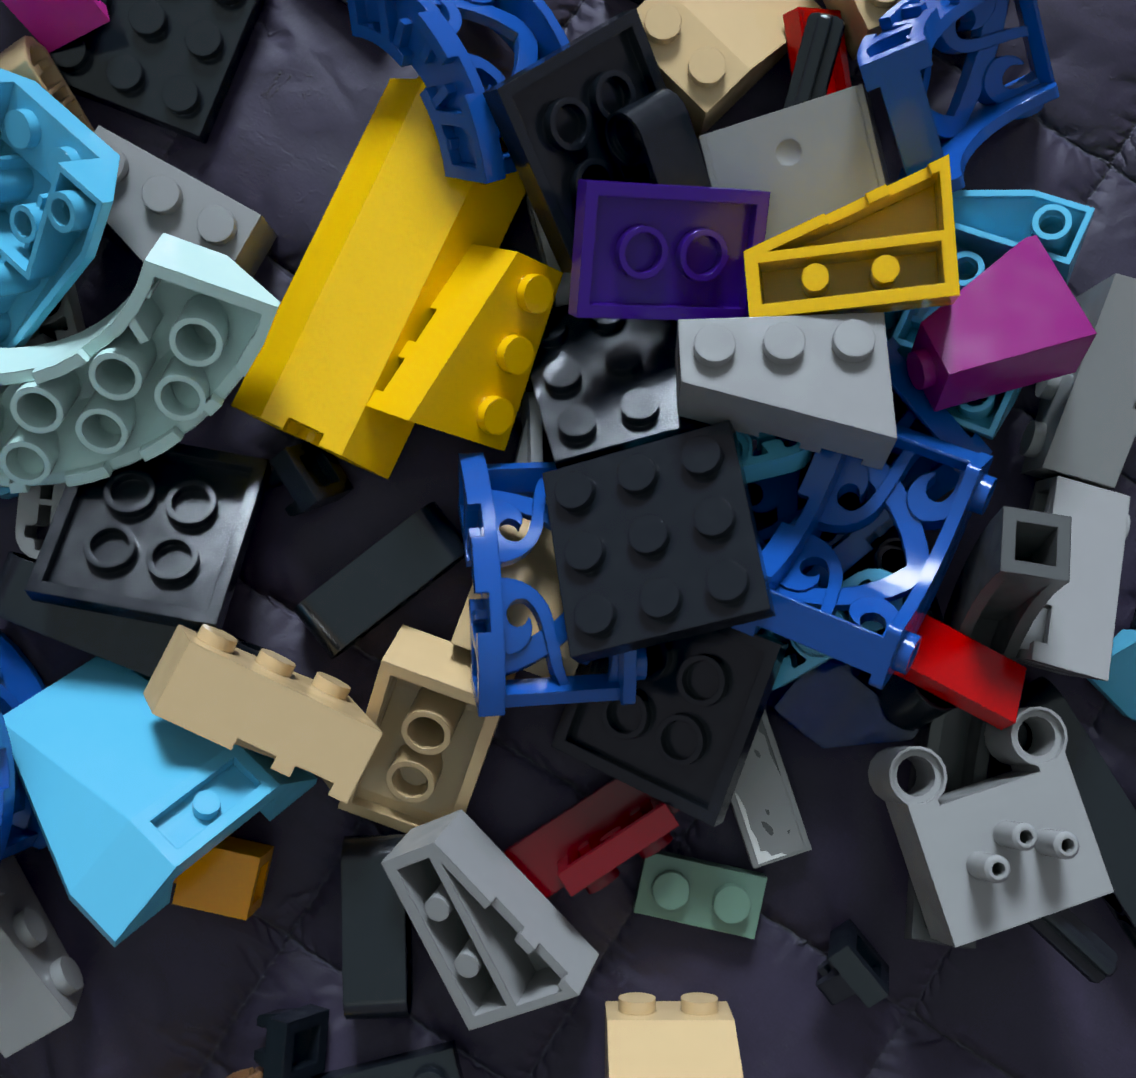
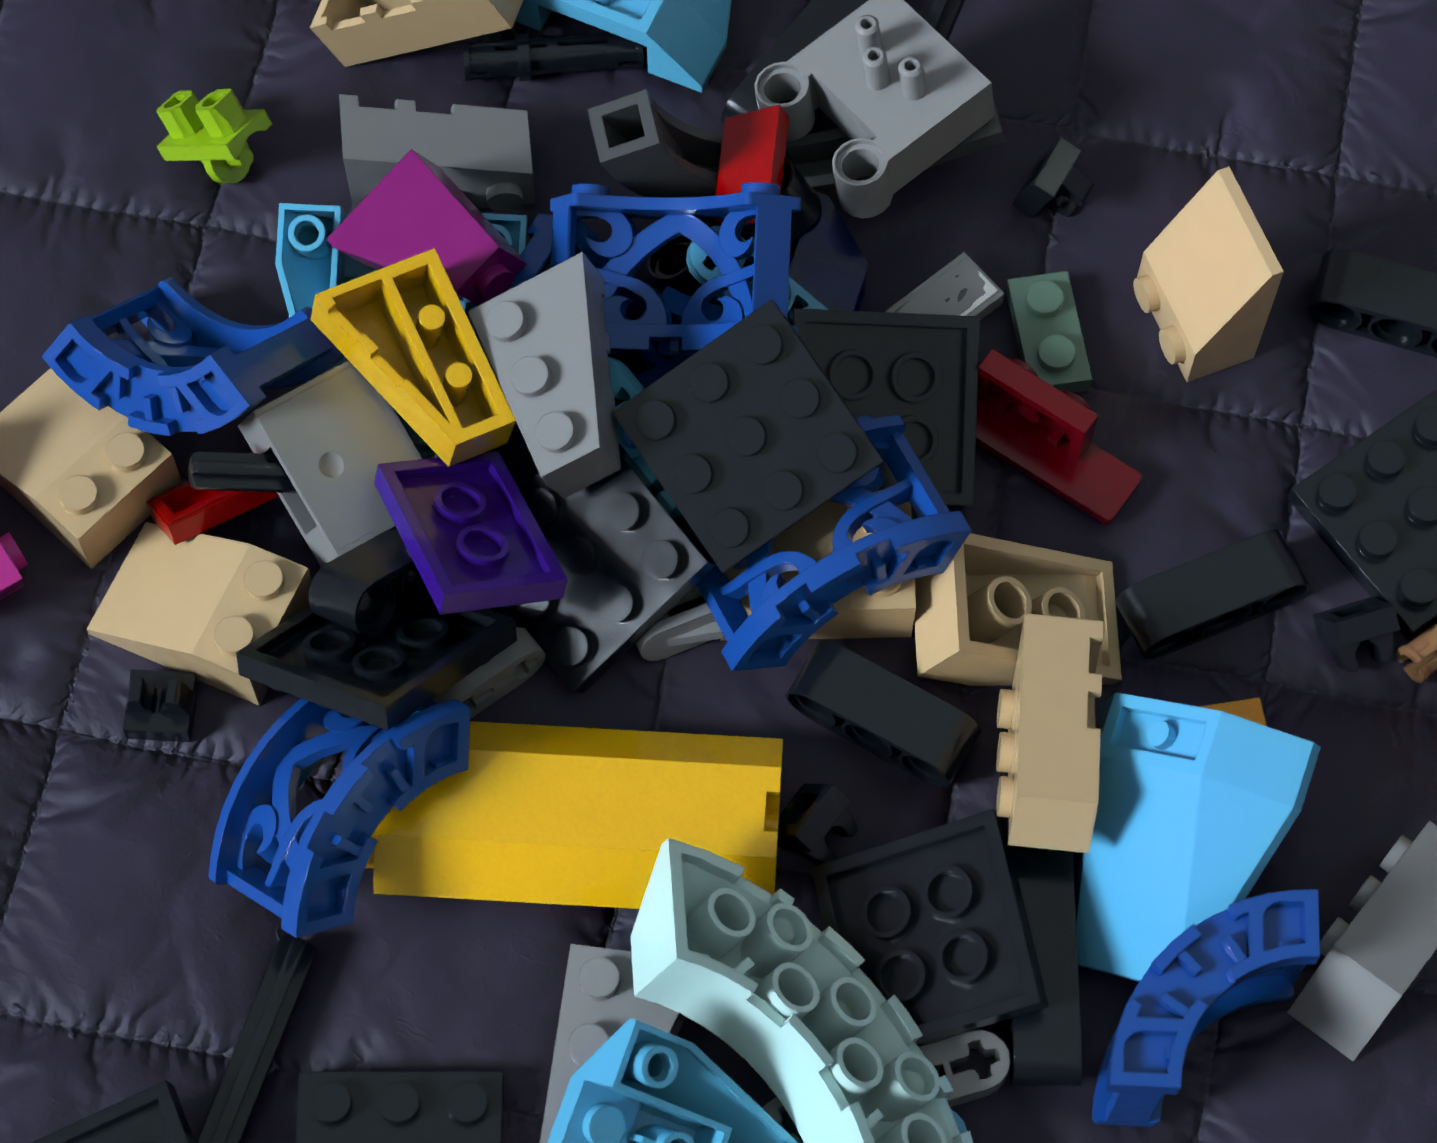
camera: 110 degrees left, 20 degrees down
yellow wedge [365,244,563,451] -> none
light grey wedge [381,809,599,1031] -> none
light grey wedge [1015,476,1131,681] -> none

